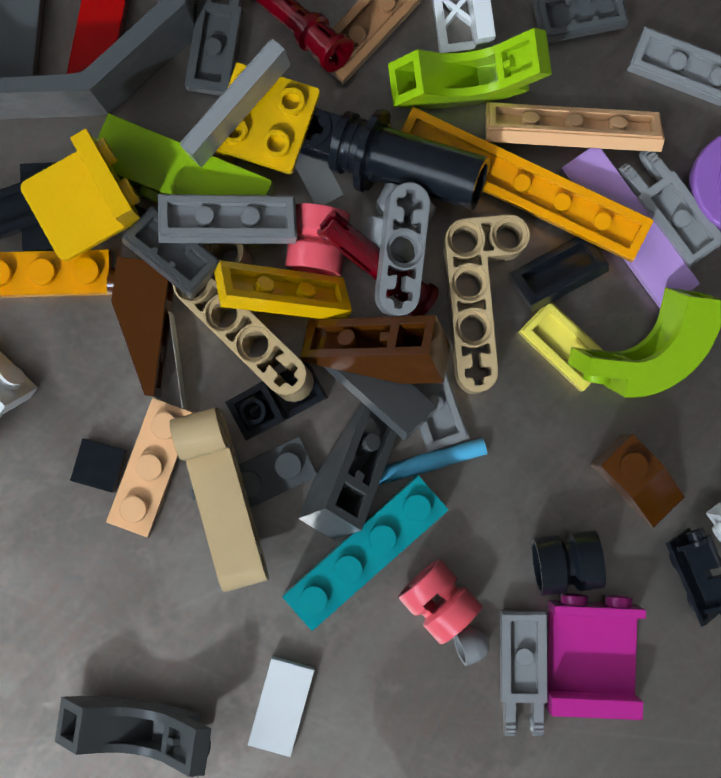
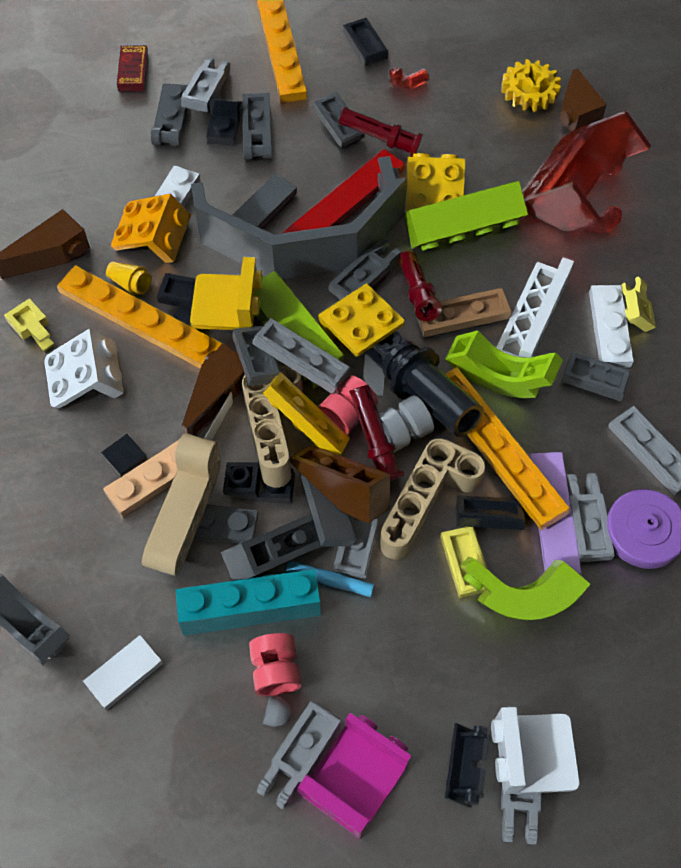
camera: 30 degrees right, 25 degrees down
light grey tile [180,39,291,167] -> none
light grey beam [375,182,430,317] -> none
light nougat tile [485,102,665,152] -> none
black wheel [531,530,606,596] -> none
reddish brown slope [590,434,685,528] -> none

